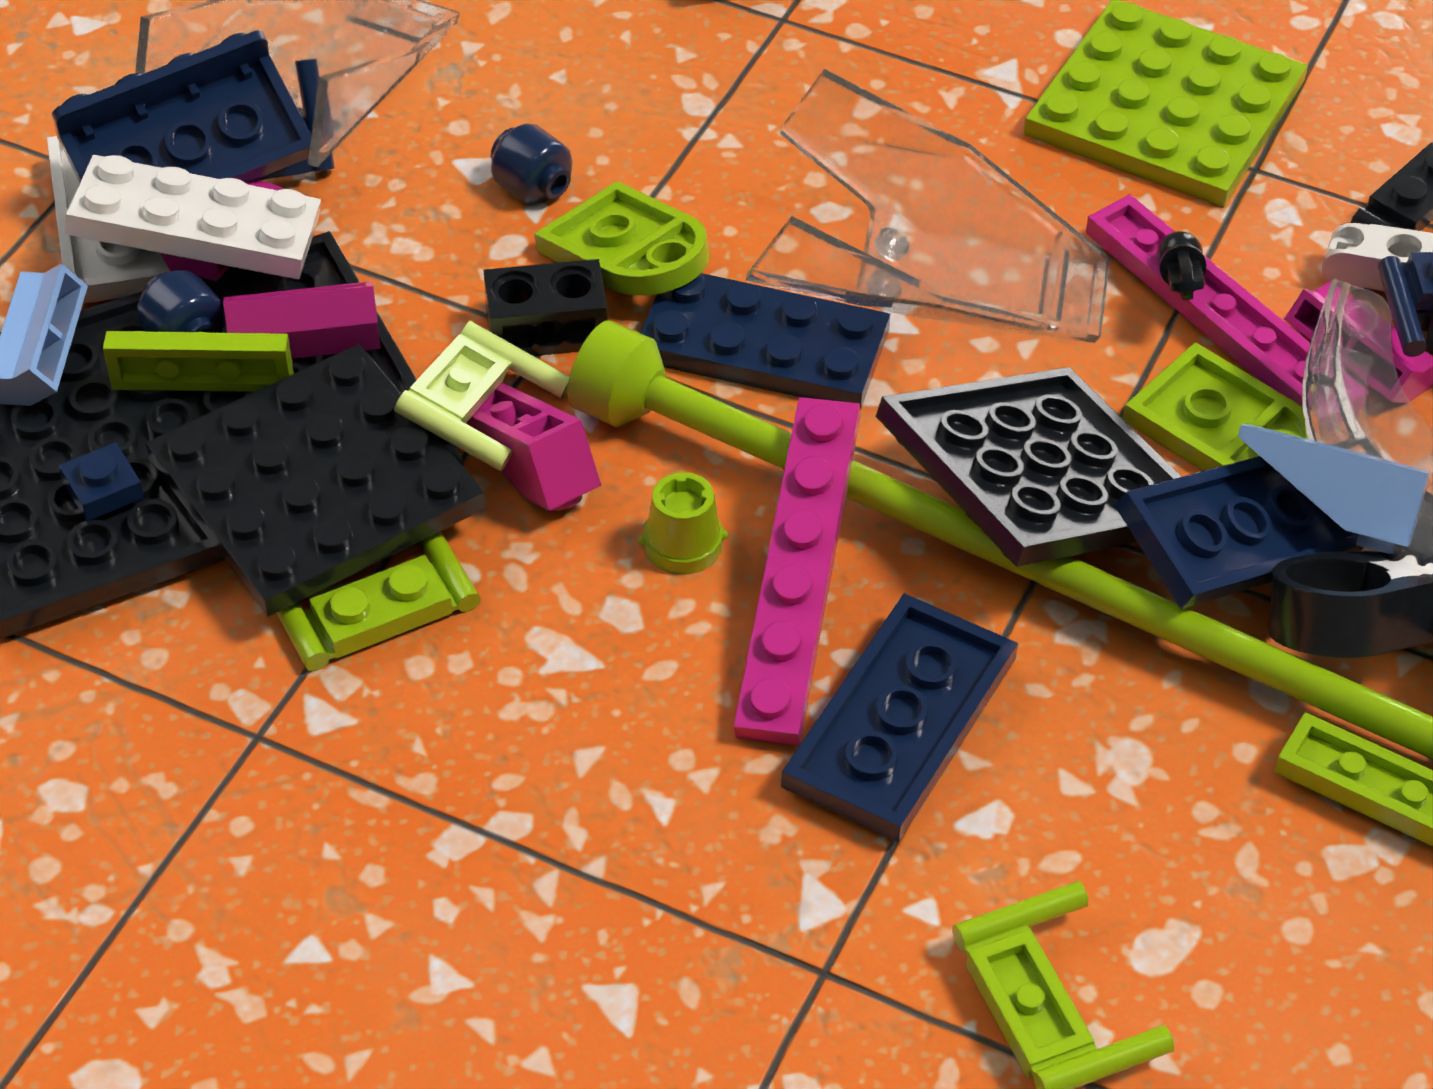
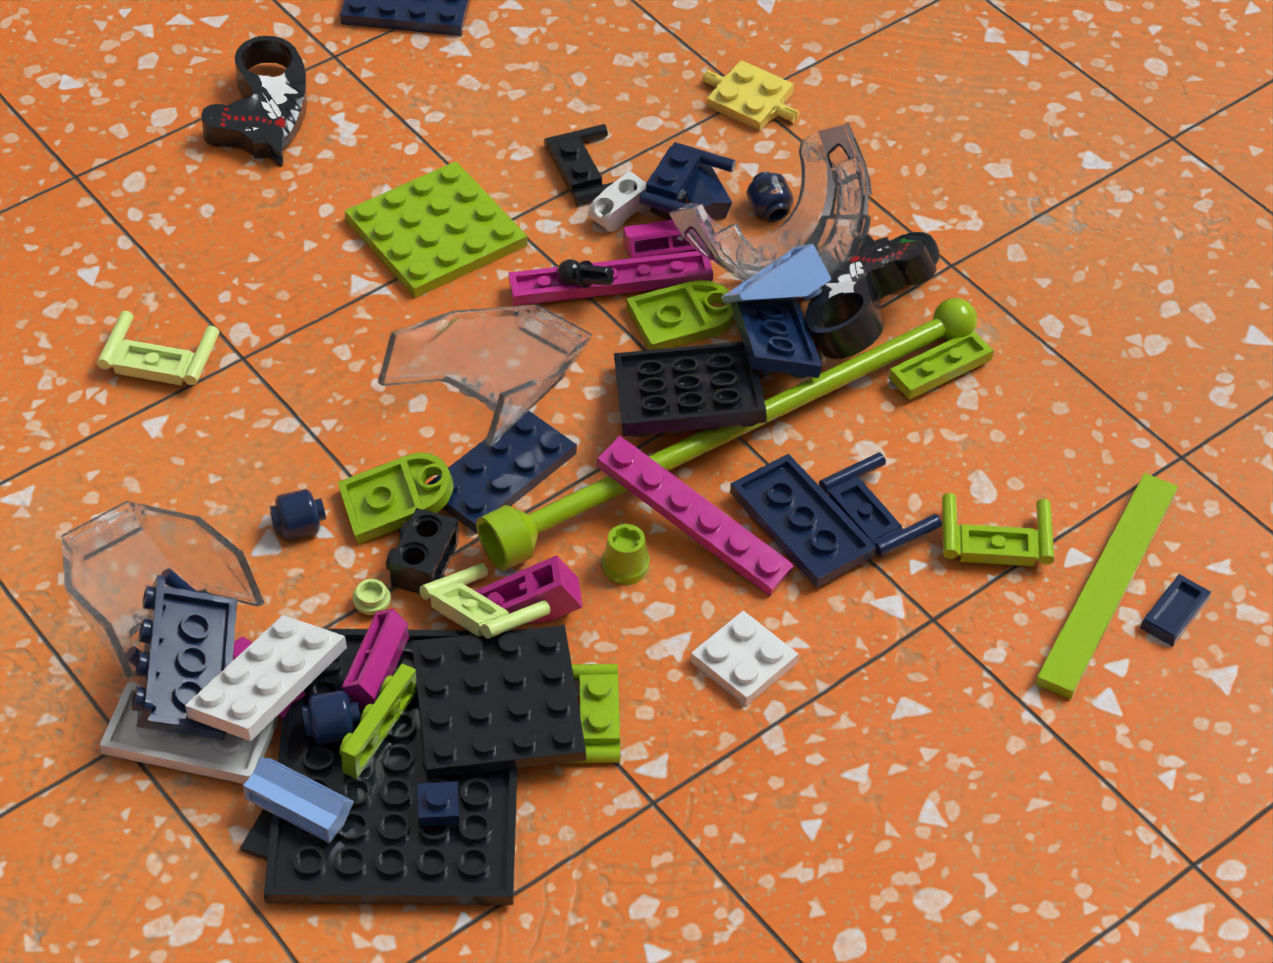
camera: 65 degrees left, 0 degrees up
none -> yellowish green plate [353,579,391,615]
none -> white plate [690,611,799,706]
none -> dark blue plate [819,452,942,557]

